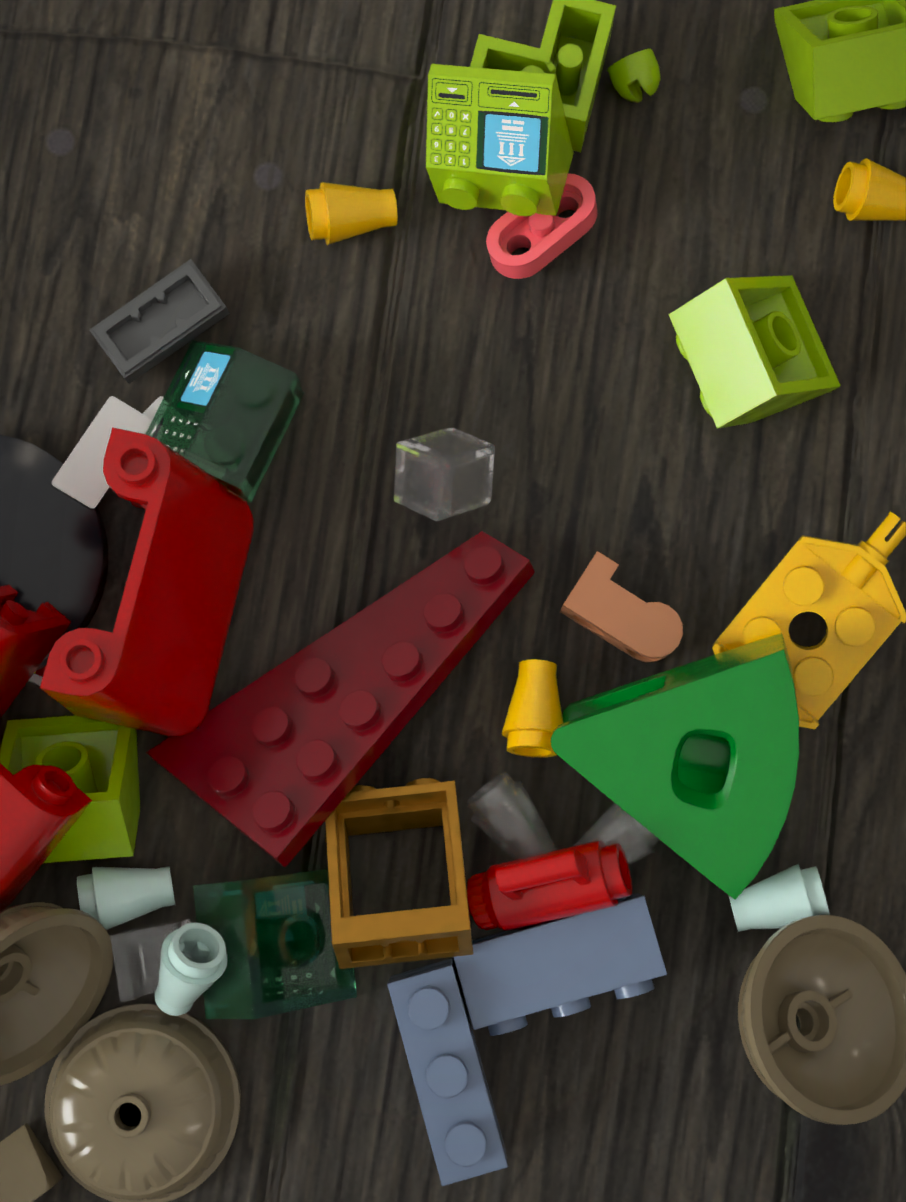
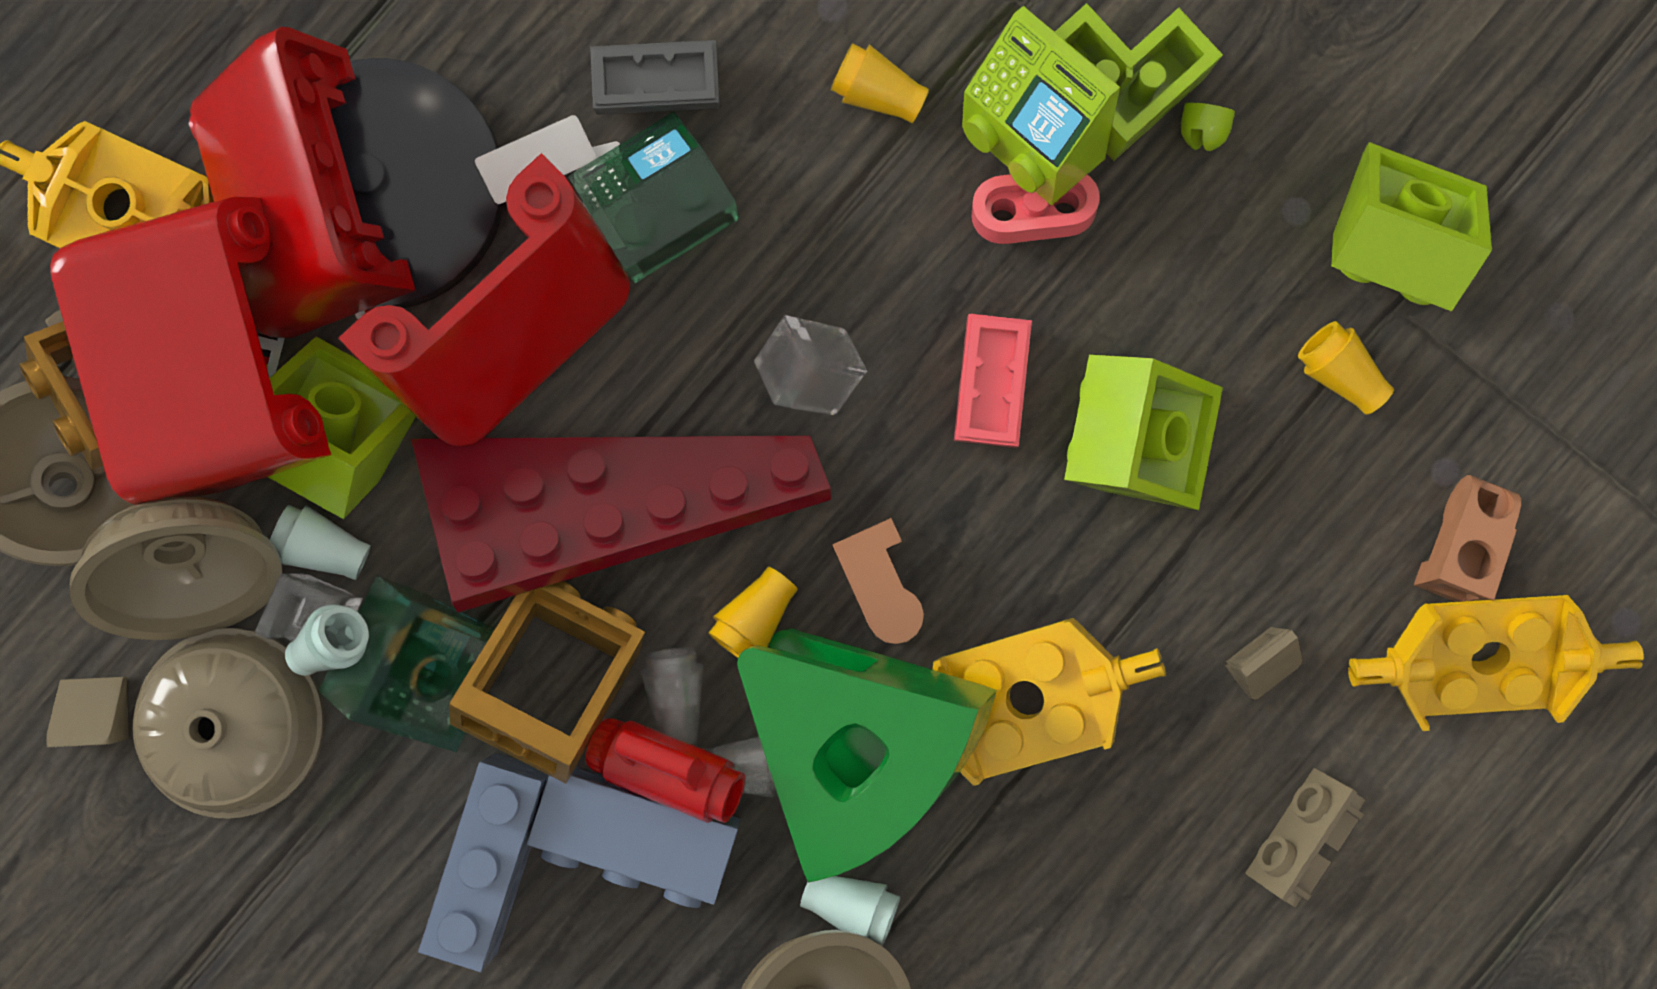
camera: 35 degrees right, 5 degrees up
none -> coral plate [954,314,1032,448]

